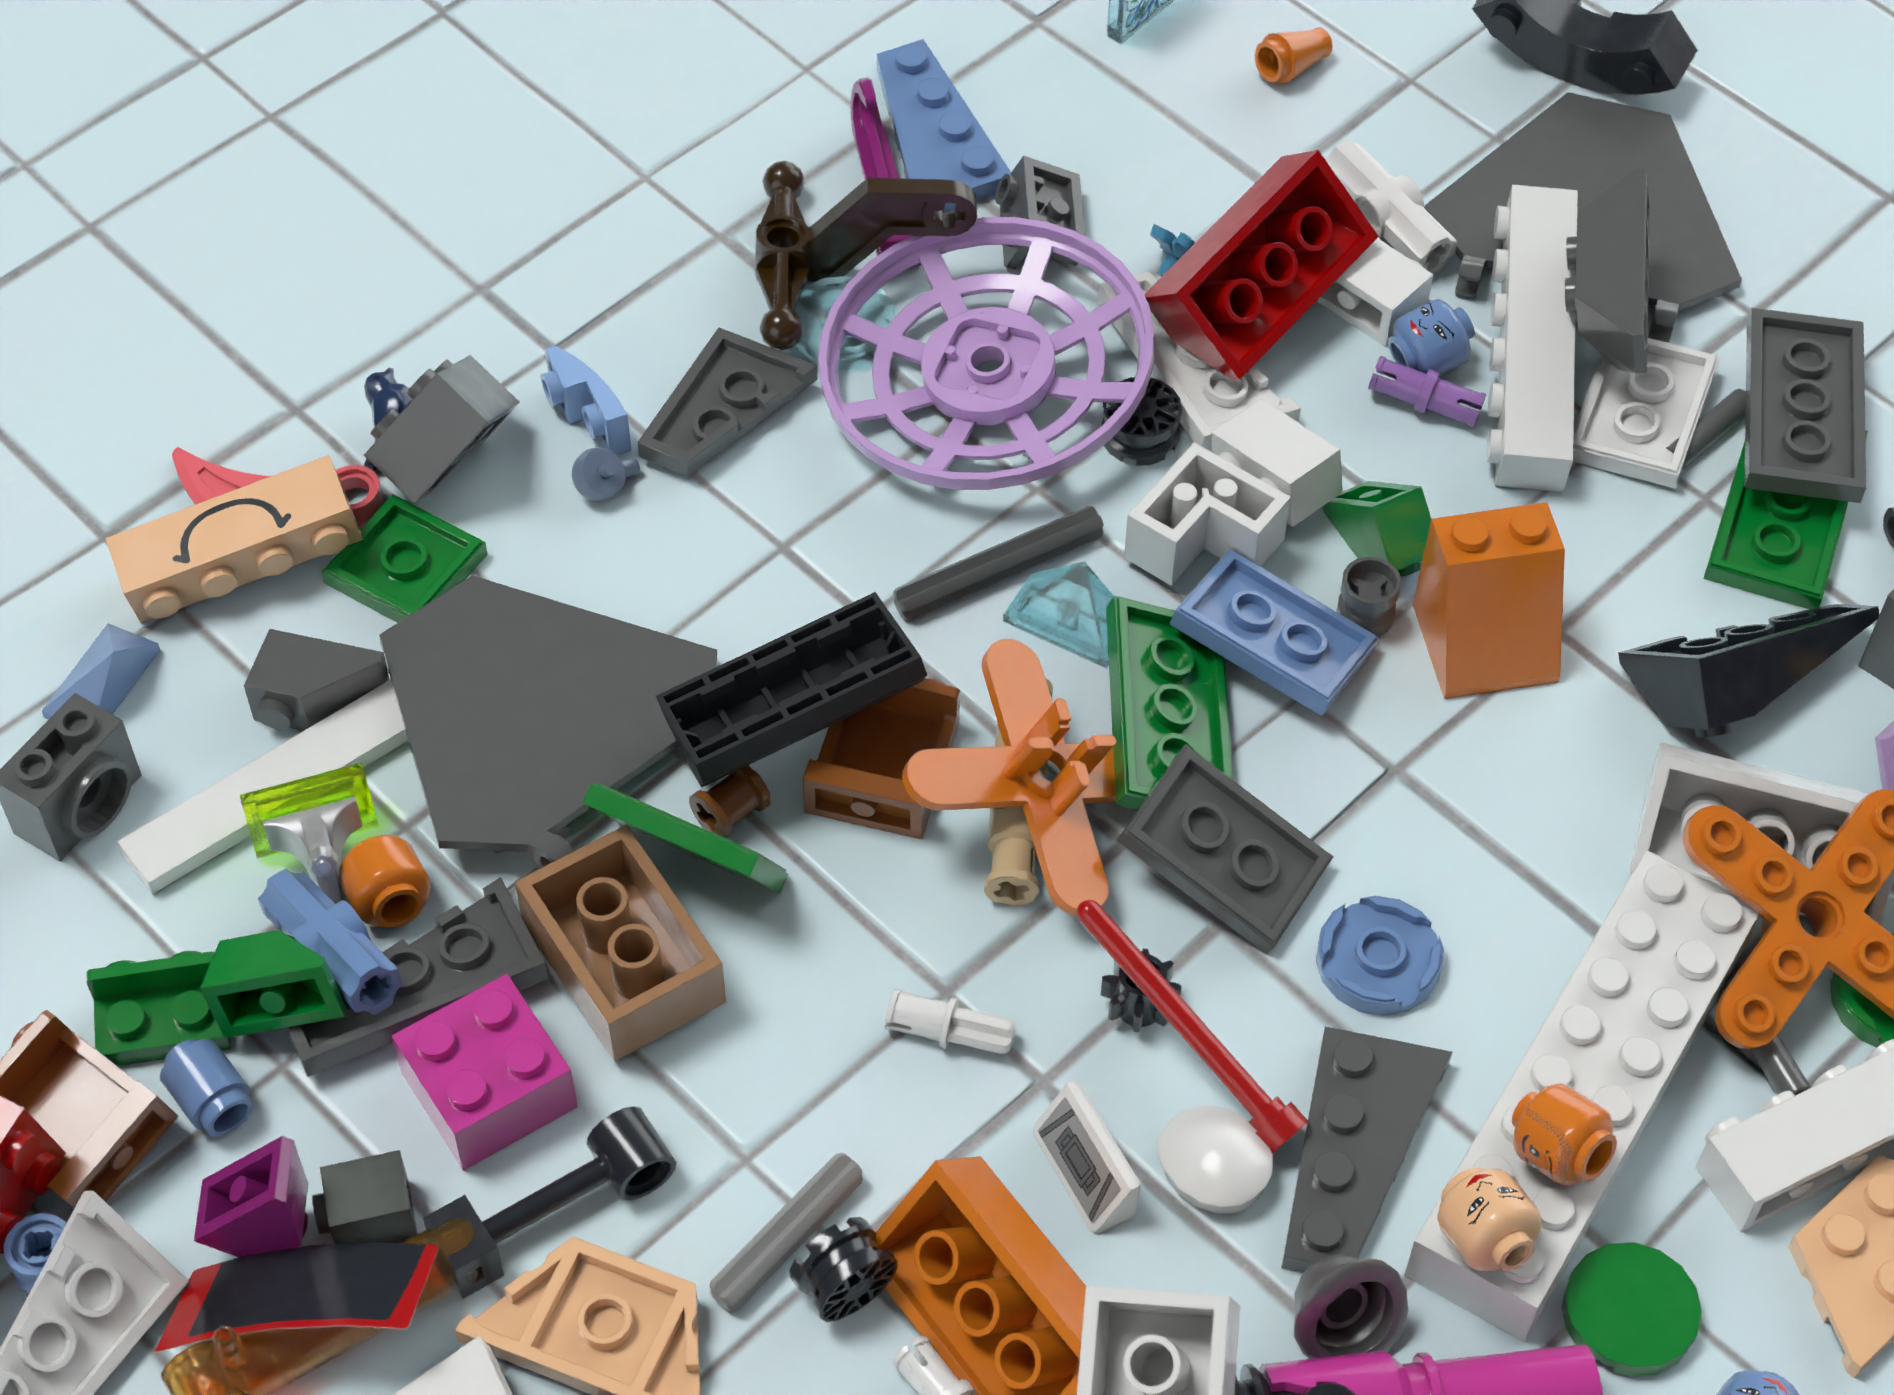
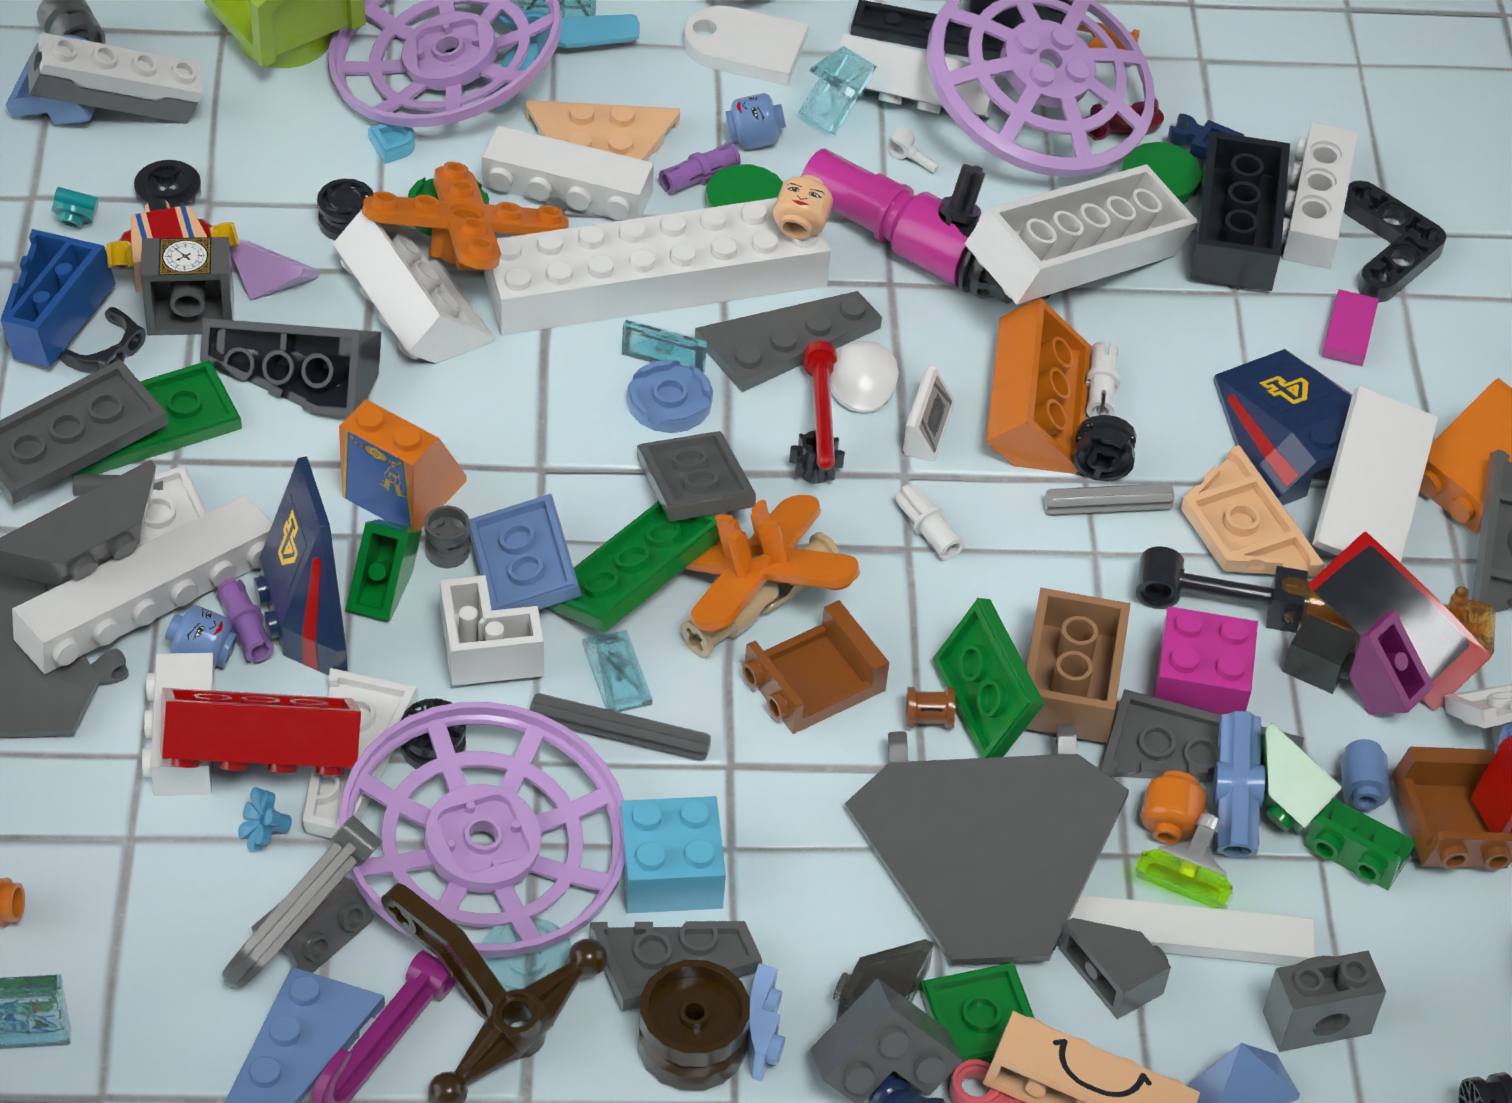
camera: 140 degrees left, 5 degrees down
sand blue piece [572,447,640,501] -> none
black piece [656,592,927,788] -> none
white brick [1211,399,1343,527] -> none
flat silver hat [1293,1254,1409,1359] -> none
white piece [1325,139,1457,274] -> none
orange head [1512,1083,1617,1186] -> none
none -> piece [222,815,382,989]
none -> dark blue wedge [254,456,348,676]
none -> medium azure brick [620,796,726,914]
none -> clear light blue slope [622,320,707,373]
none -> dark brown wheel [638,960,750,1091]
none -> medium lavender pin [659,142,741,195]
none -> clear smoke slope [833,939,934,1021]

